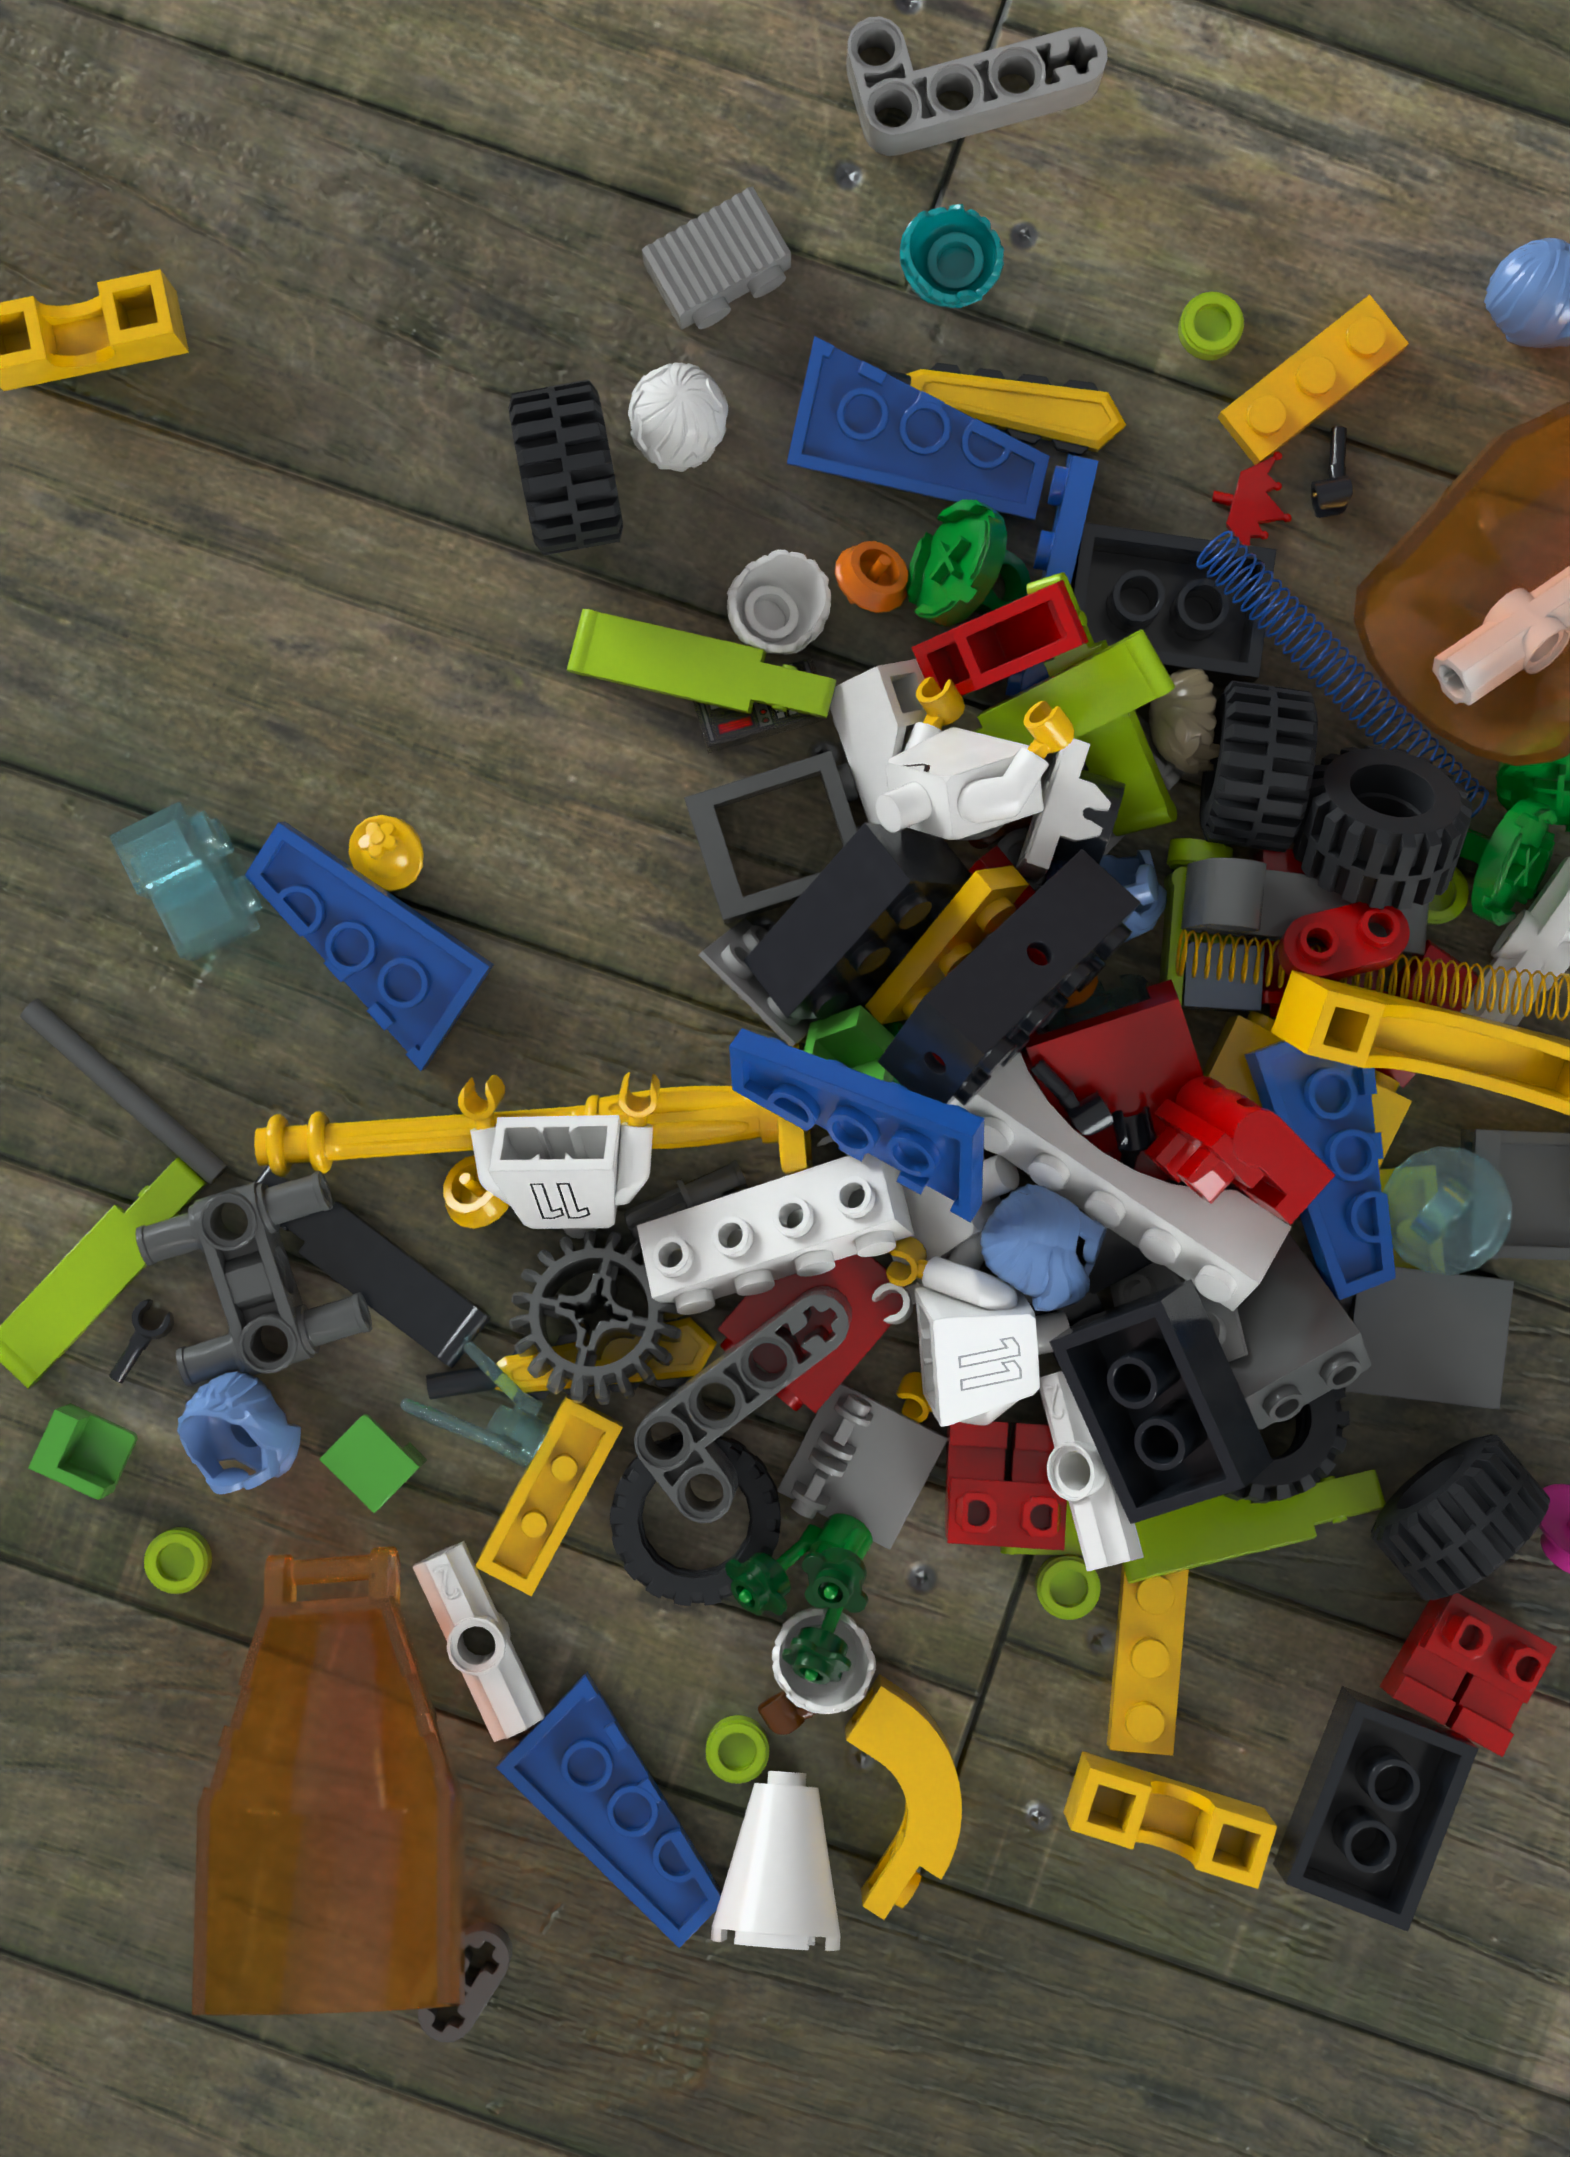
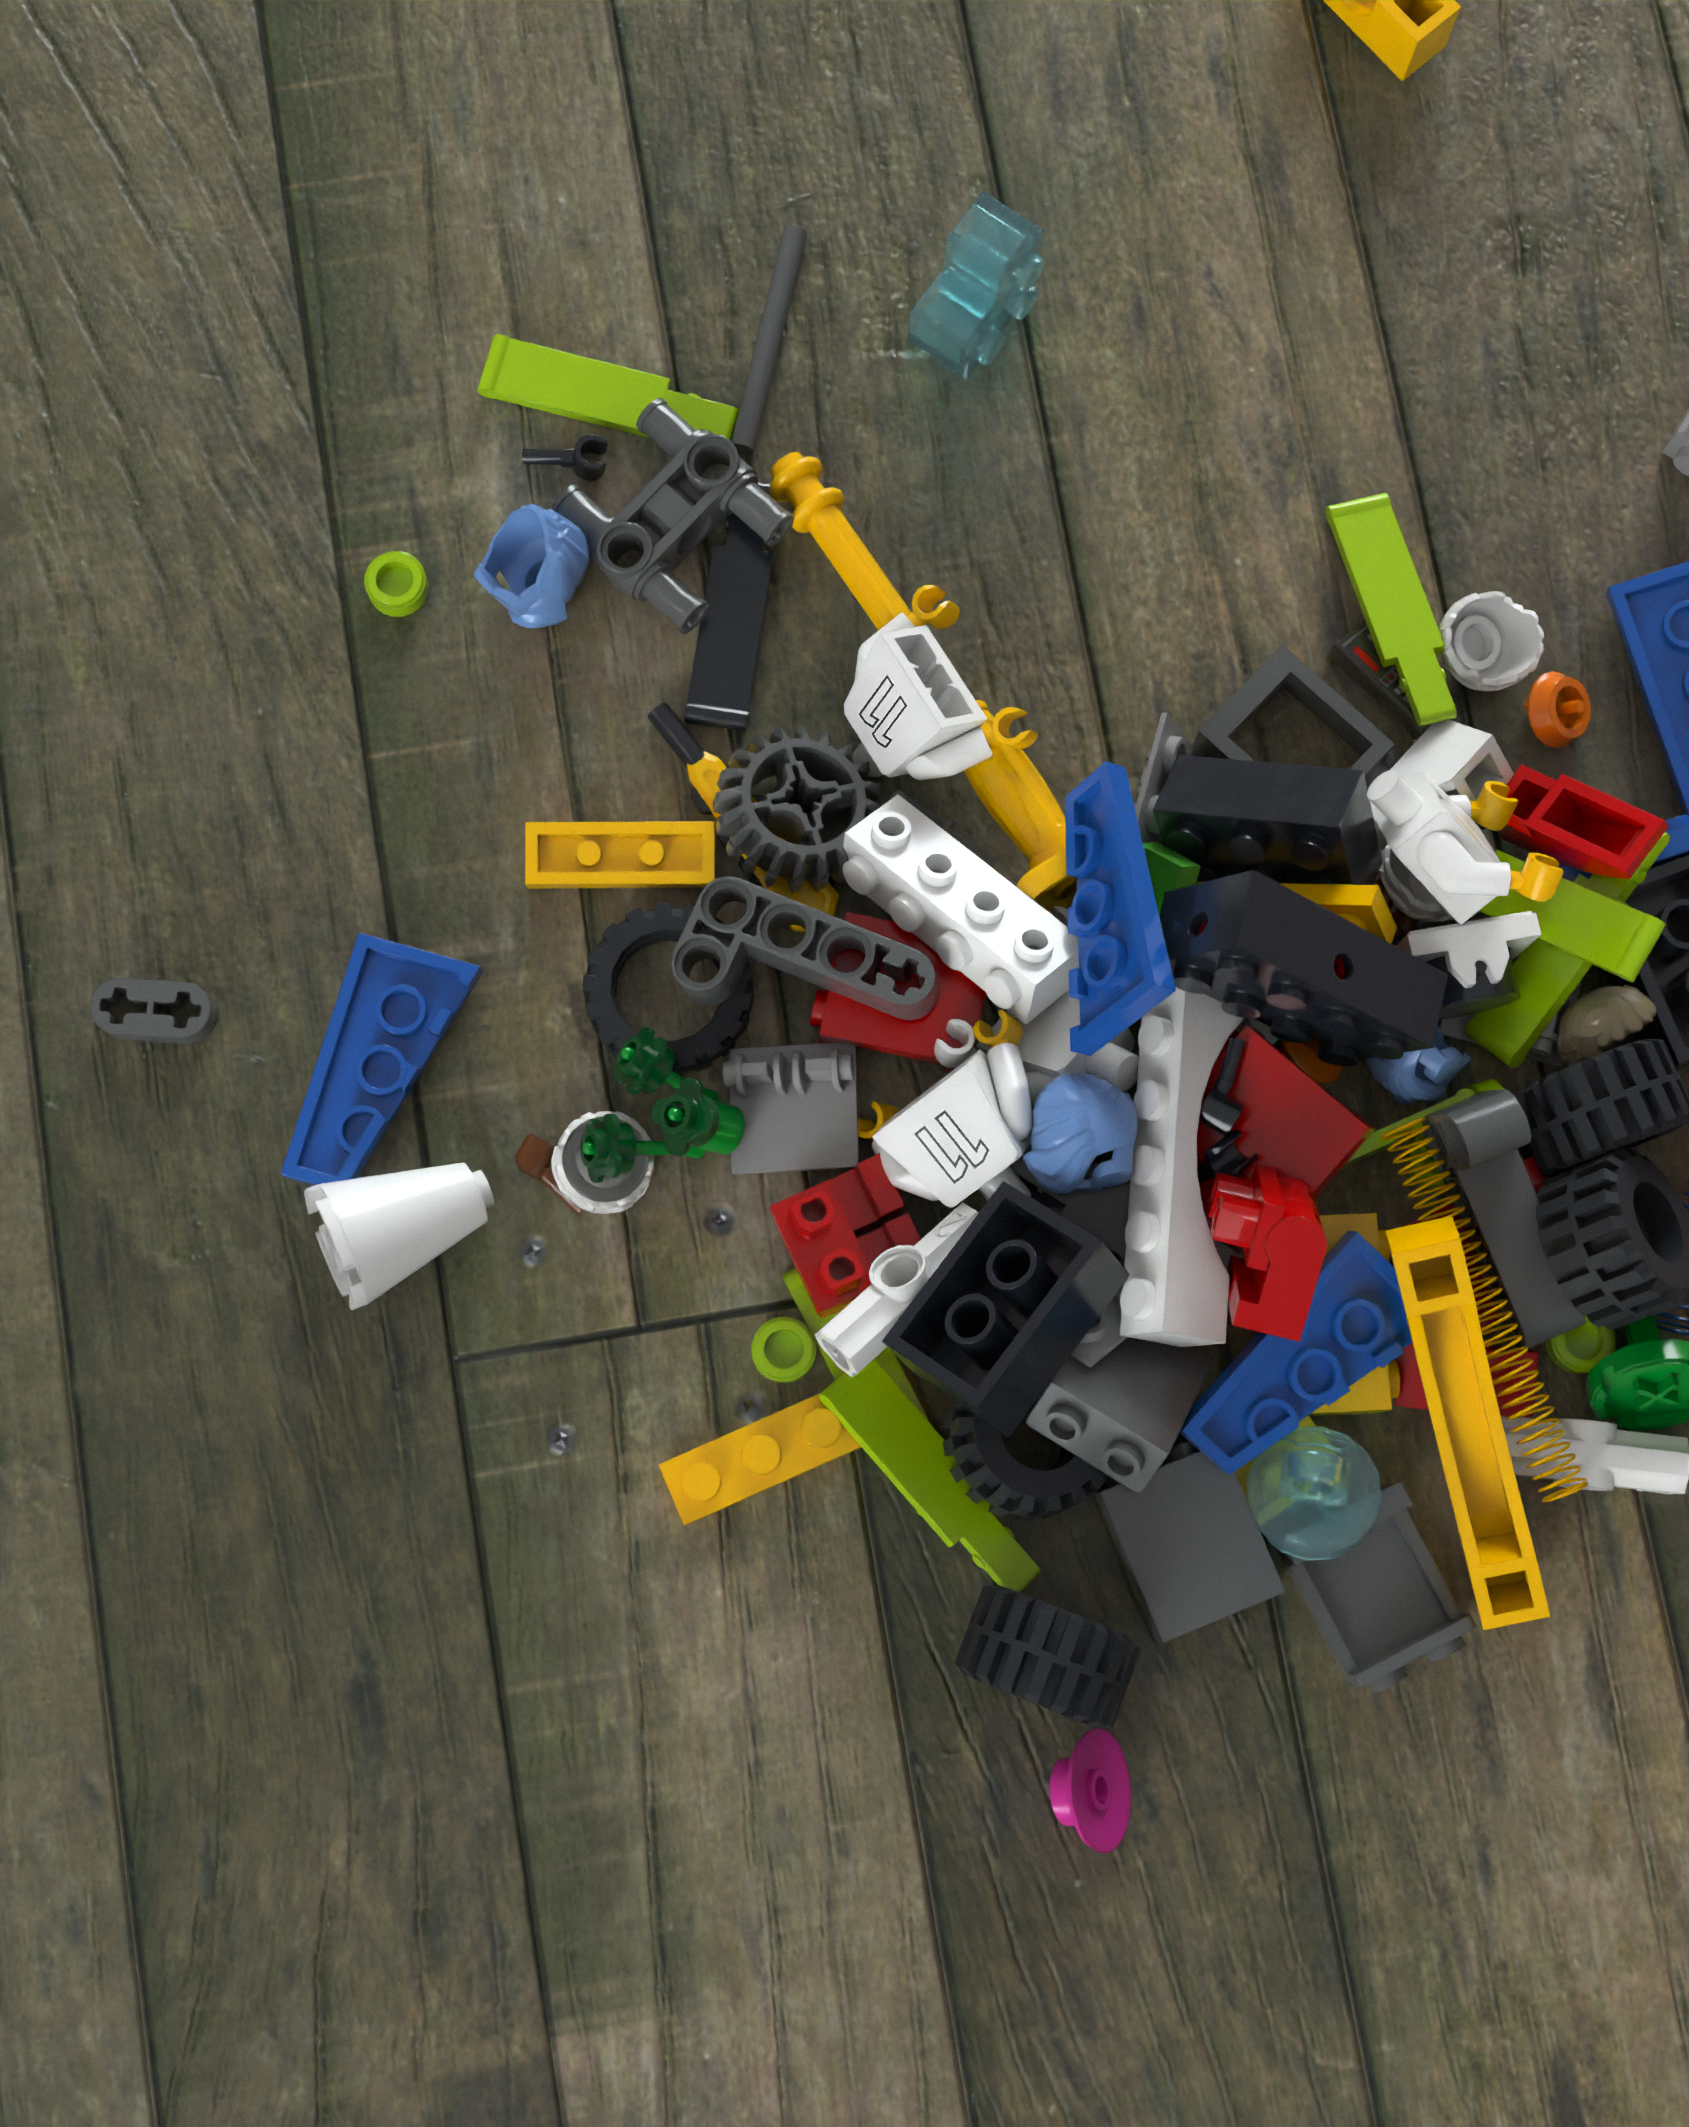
camera: 55 degrees right, 10 degrees down
bright green panel [28,1403,138,1500] -> none
clear orange windscreen [192,1546,465,2016] -> none
blue wing [245,821,494,1071] -> none
bright green panel [319,1414,427,1513] -> none
yellow hat [349,815,424,892] -> none
clear light blue plant [400,1342,550,1468] -> none
white piece [413,1541,545,1742] -> none
yellow hat [443,1155,510,1229] -> none
black tyre [508,379,624,556] -> none
white hair [628,363,728,472] -> none
lime tile [706,1715,769,1784] -> none
yellow arch [845,1674,962,1920] -> none
green tile [906,499,1031,627] -> none
yellow arch [1063,1751,1277,1889] -> none
sand blue panel [1181,942,1265,1013] -> none
black brick [1273,1686,1479,1932] -> none
red plate [1278,902,1410,981] -> none
red hips [1379,1593,1557,1757] -> none

